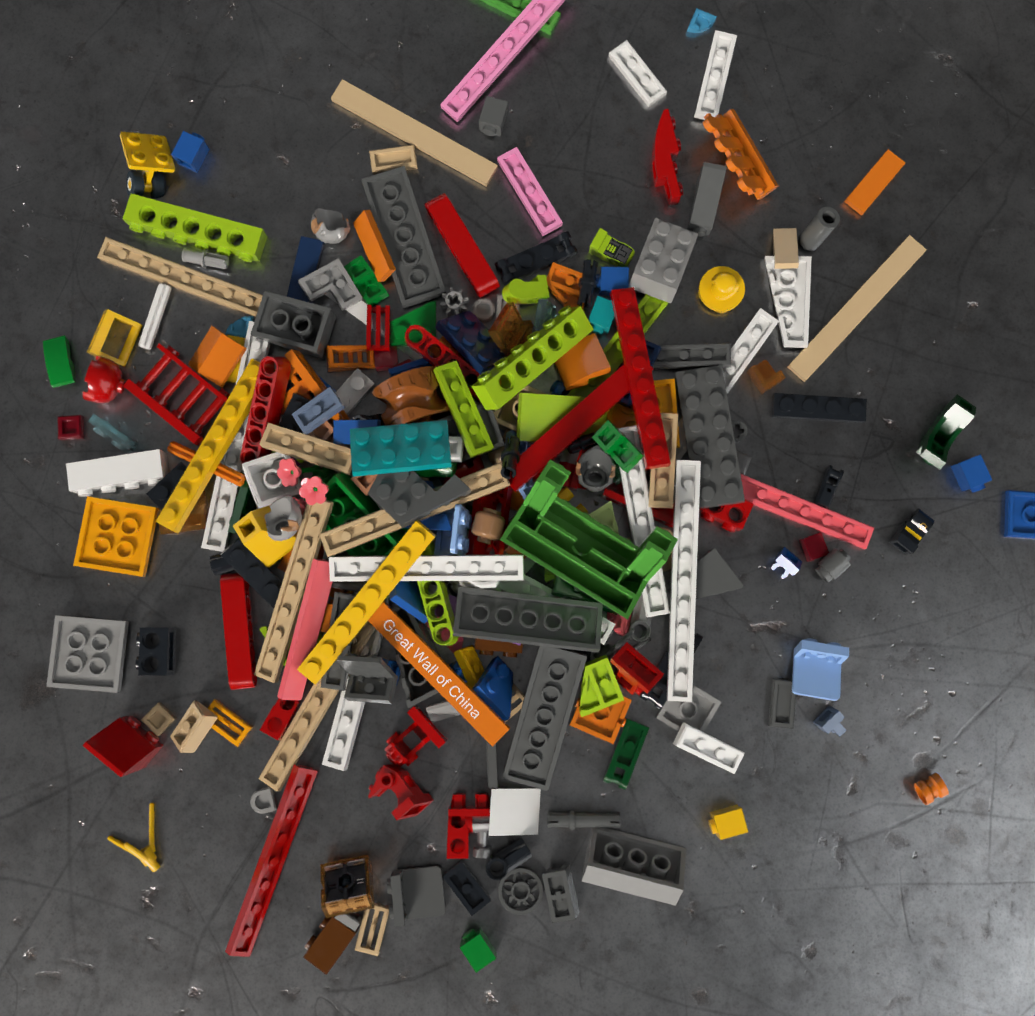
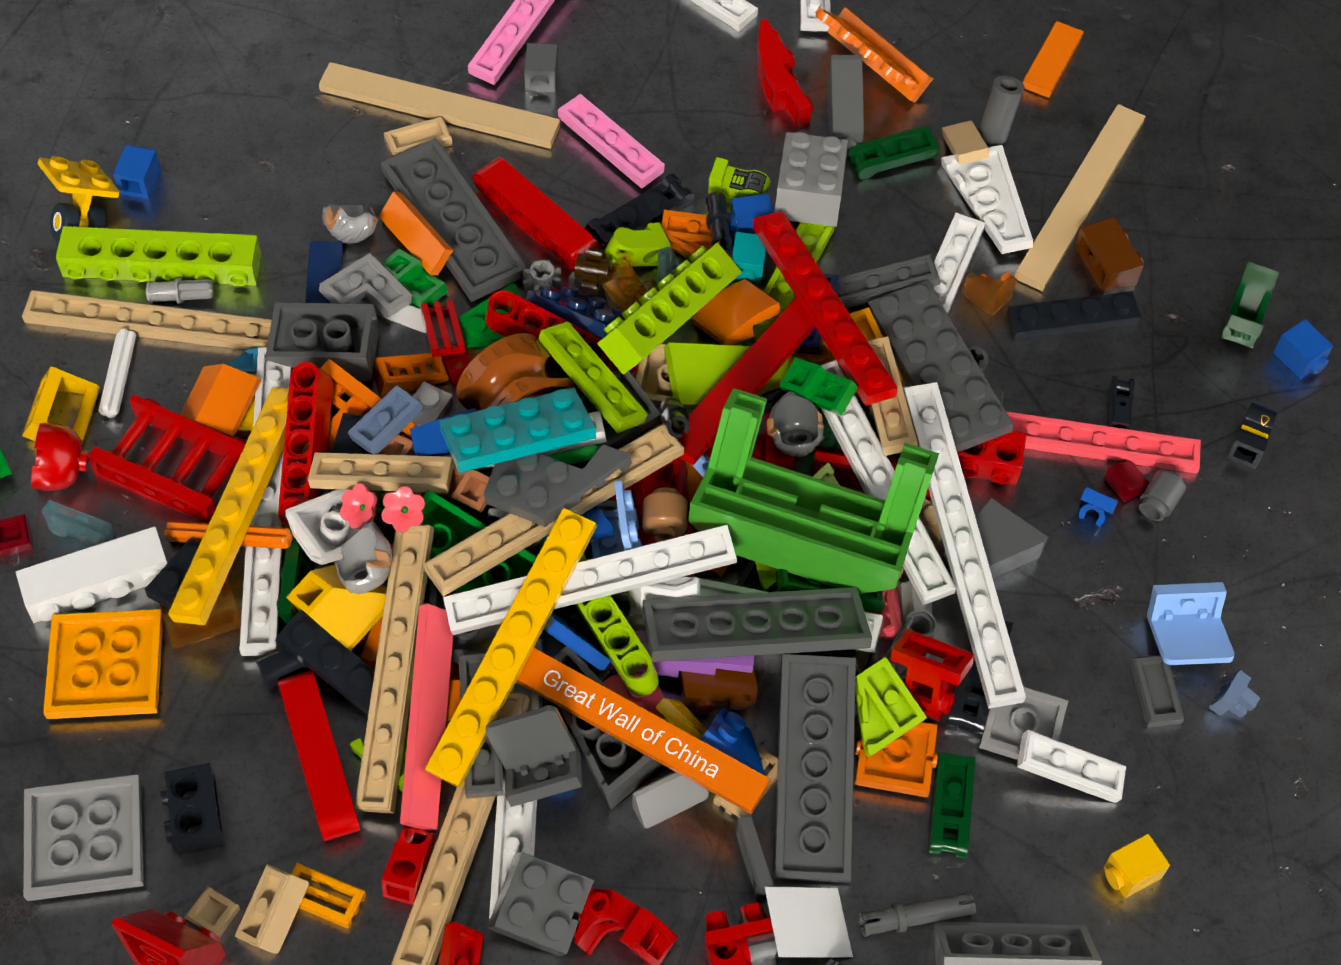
camera: 15 degrees left, 25 degrees down
red tile [384,705,447,767] -> none
yellow plate [698,266,745,313] -> none
none -> dark grey piece [487,852,594,956]
none -> dark brown gear [574,247,611,289]
none -> dark green plate [847,126,940,180]
none -> reddish brown brick [1074,217,1144,295]

